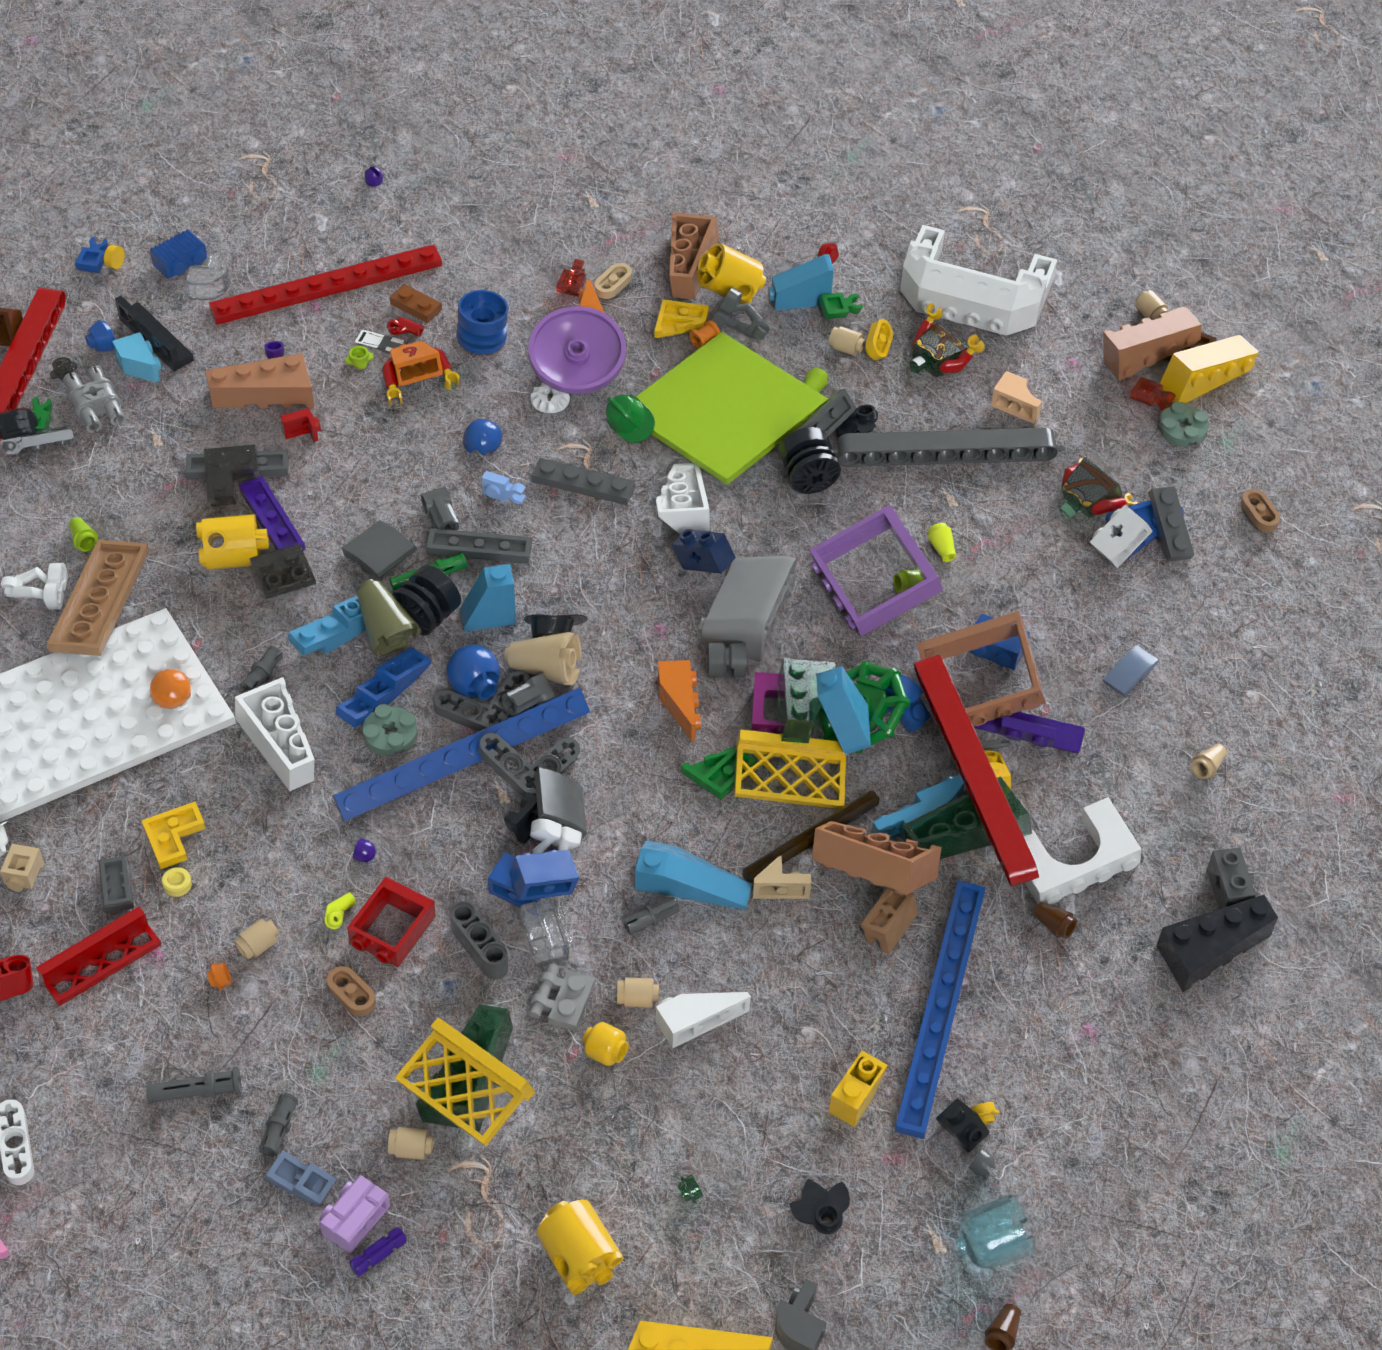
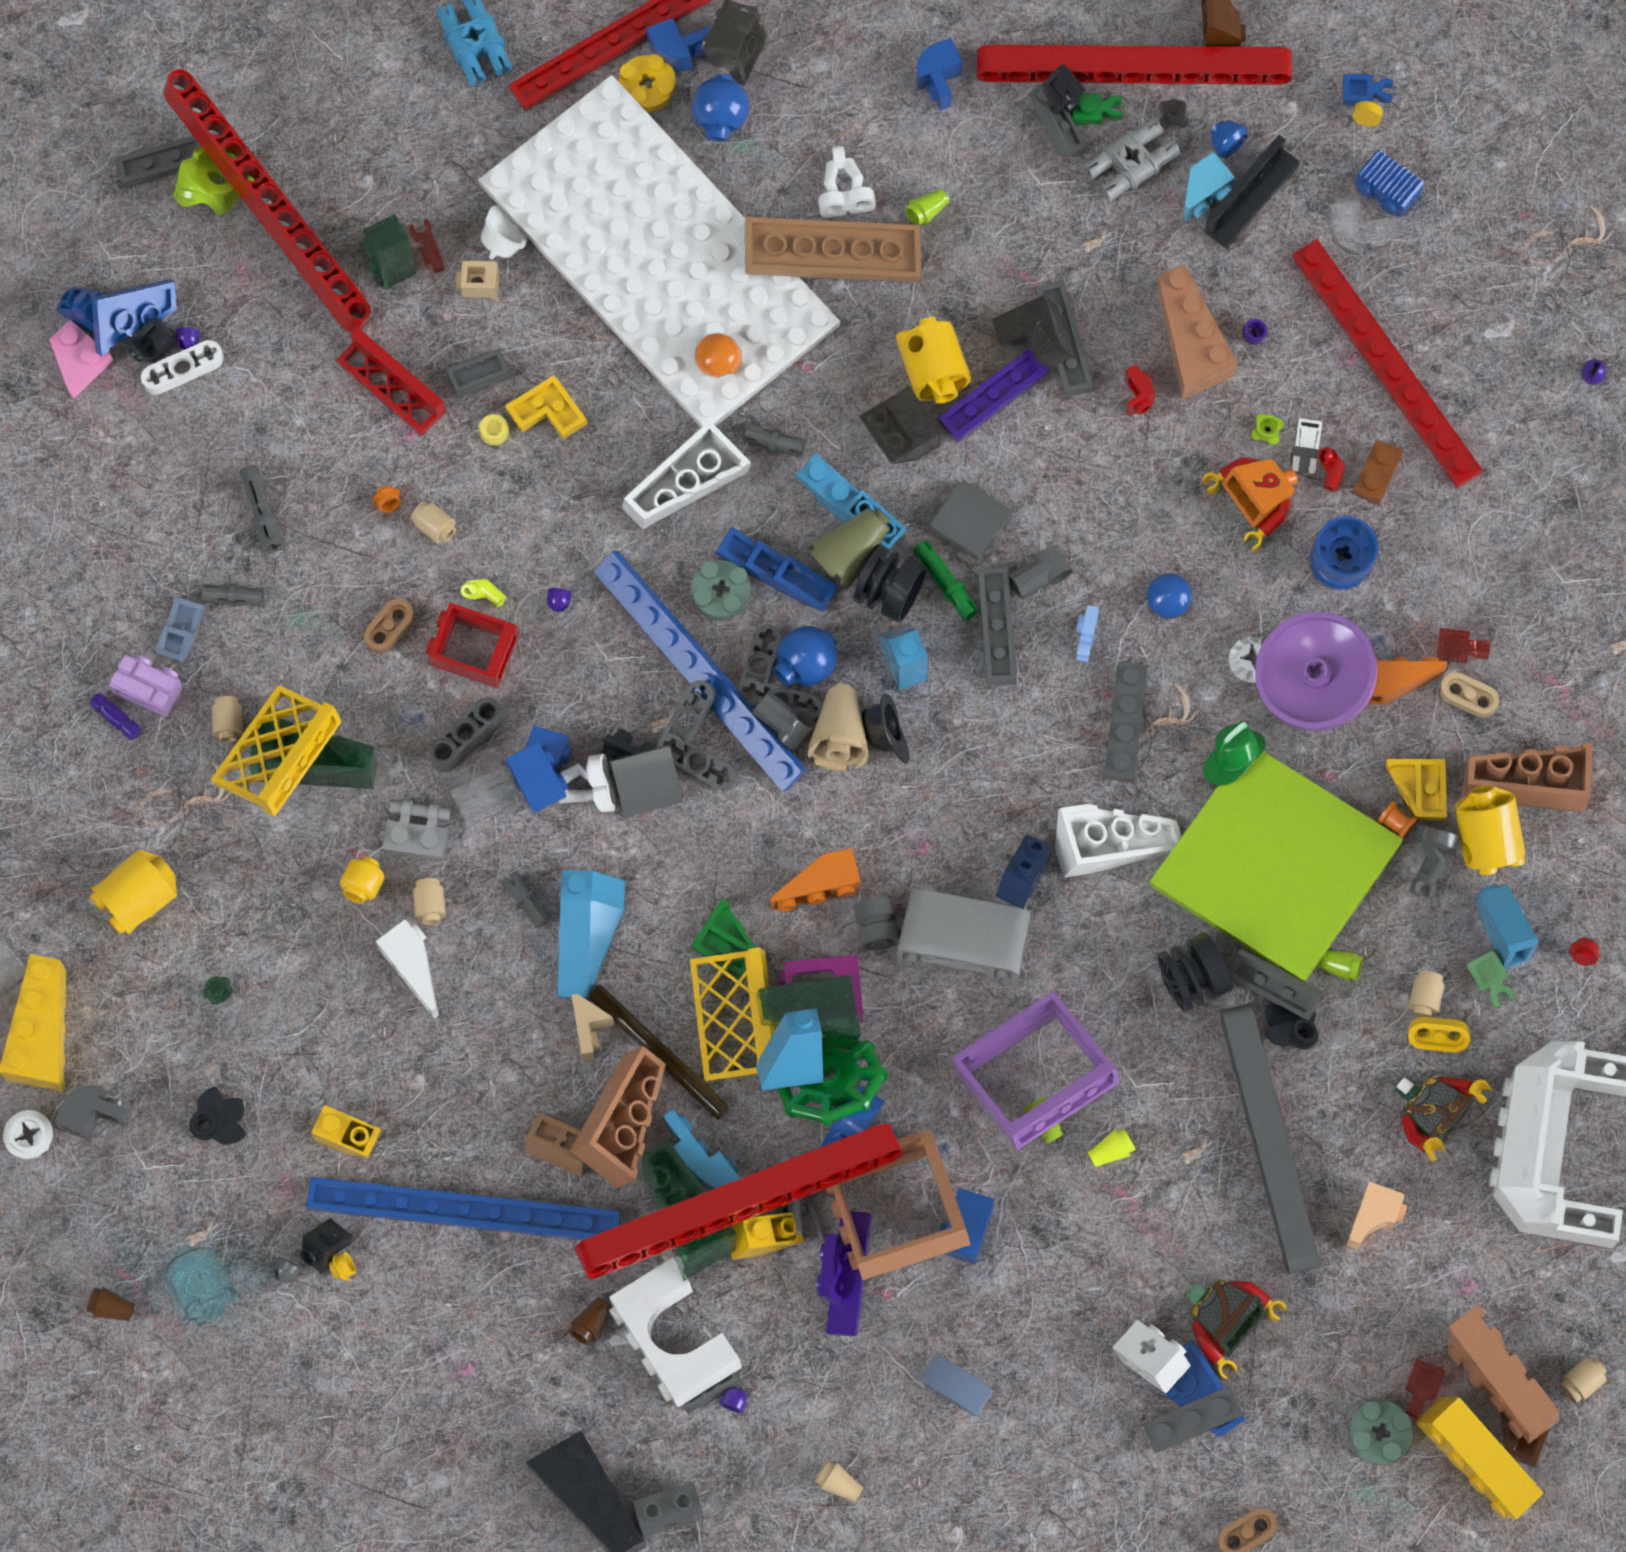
camera: 85 degrees right, 20 degrees up
none -> dark purple hinge [719,1387,747,1414]

